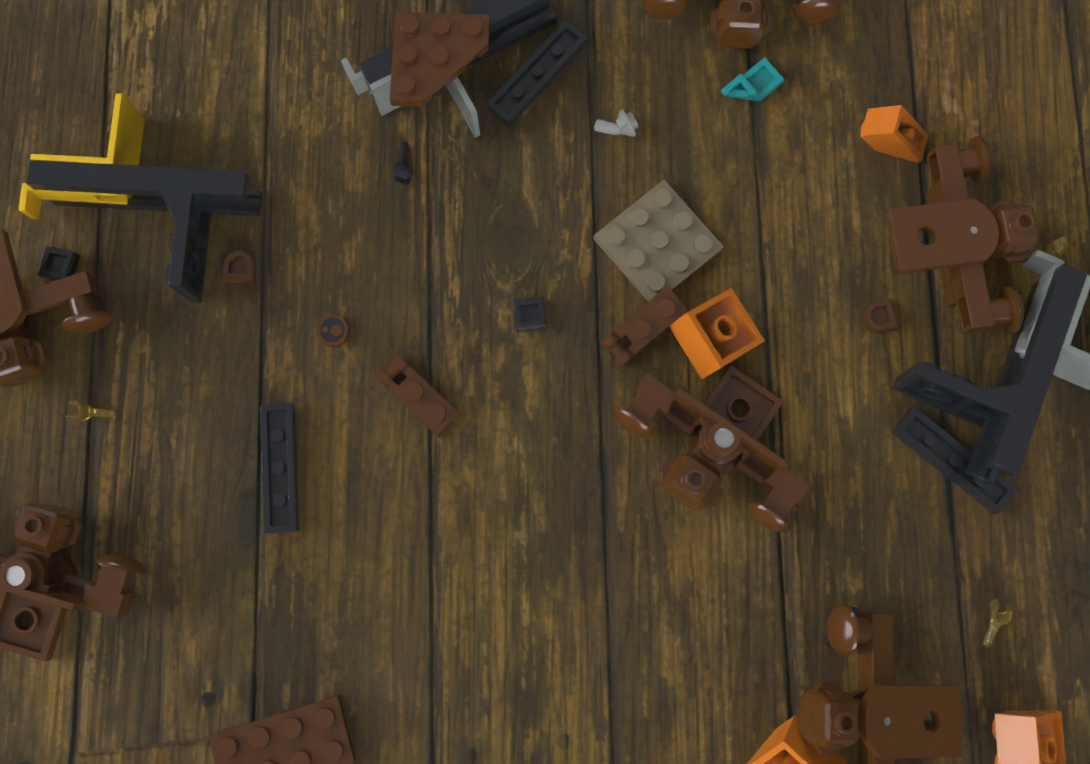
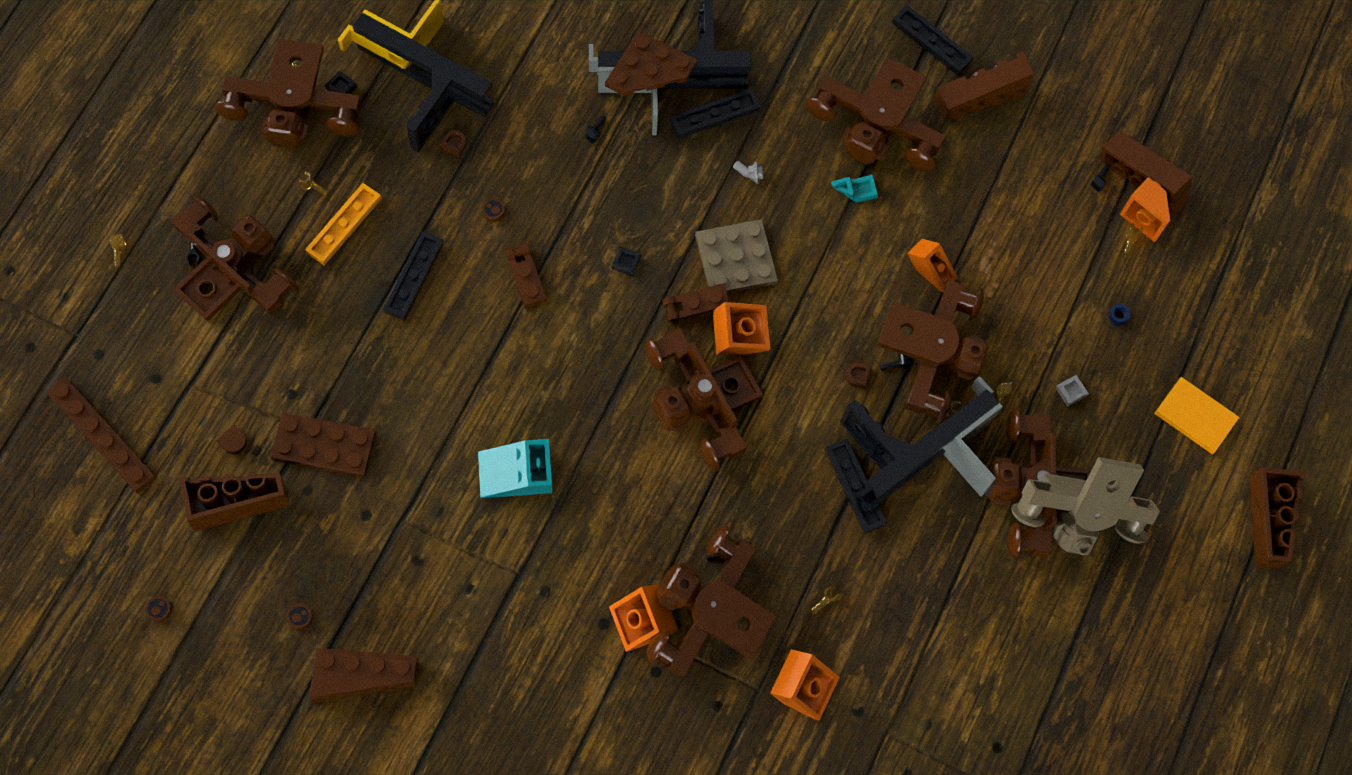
camera: 20 degrees right, 10 degrees down
none -> light orange plate [305,183,382,266]
none -> slope [478,439,553,498]
none -> black hand [879,353,911,371]

